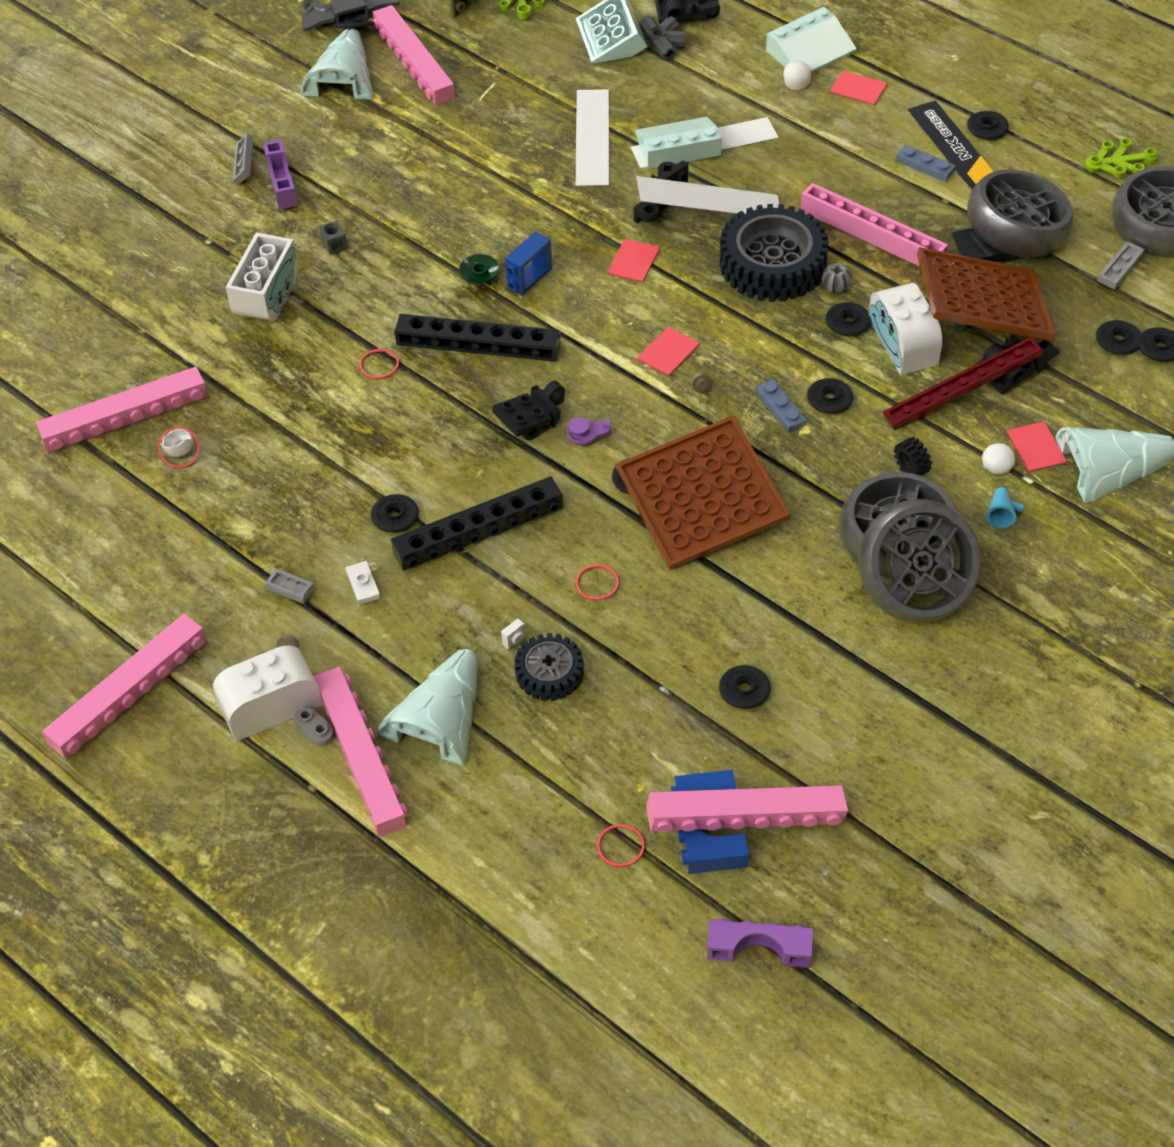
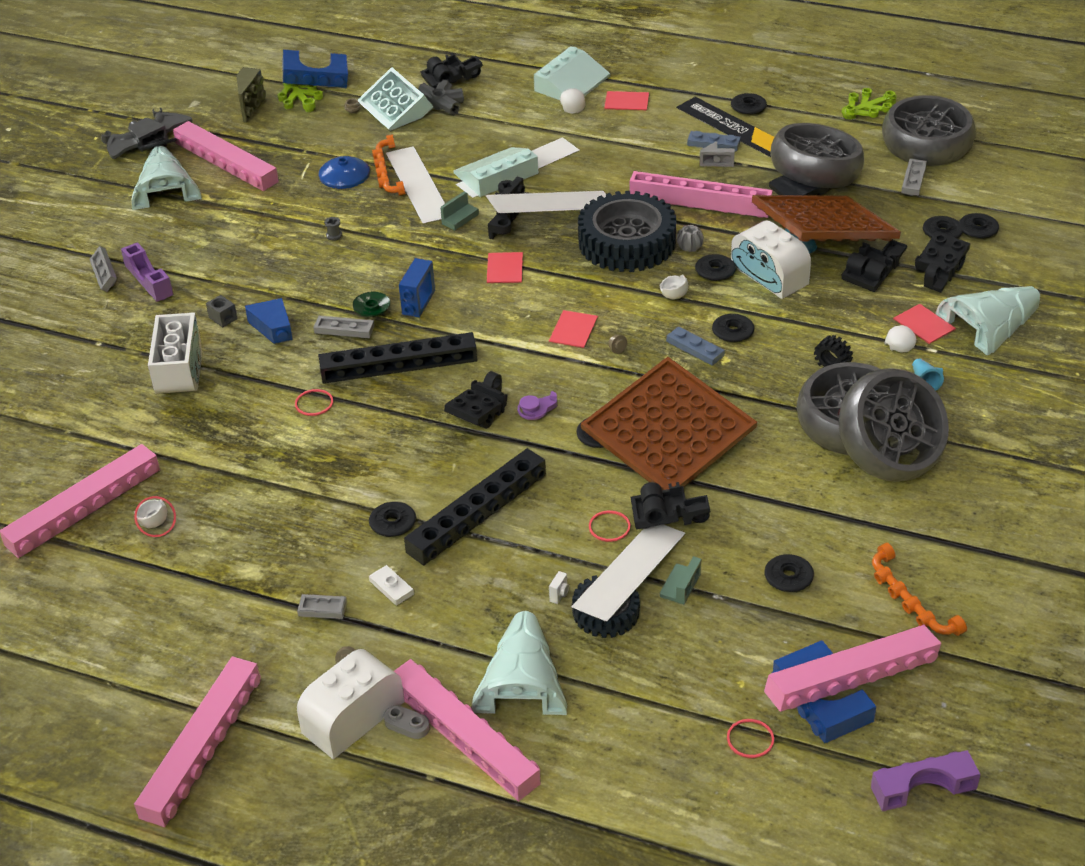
camera: 20 degrees left, 10 degrees down
dark red tile [883,336,1043,430] -> none
none -> blue slope [245,298,293,344]
none -> light grey plate [313,316,374,338]
none -> blue dish [319,156,370,189]
none -> dark grey bush [324,217,342,241]
none -> dark tan plate [344,98,361,113]
none -> orange bar [372,134,406,196]
none -> sand green panel [440,191,479,231]
none -> white sticker [571,525,685,622]
none -> black plate [630,482,711,530]
none -> white hair [660,275,688,300]
none -> sand green panel [660,556,702,605]
none -> light grey slope [700,141,735,167]
none -> orange bar [872,542,967,636]
none -> black plate [915,232,970,292]

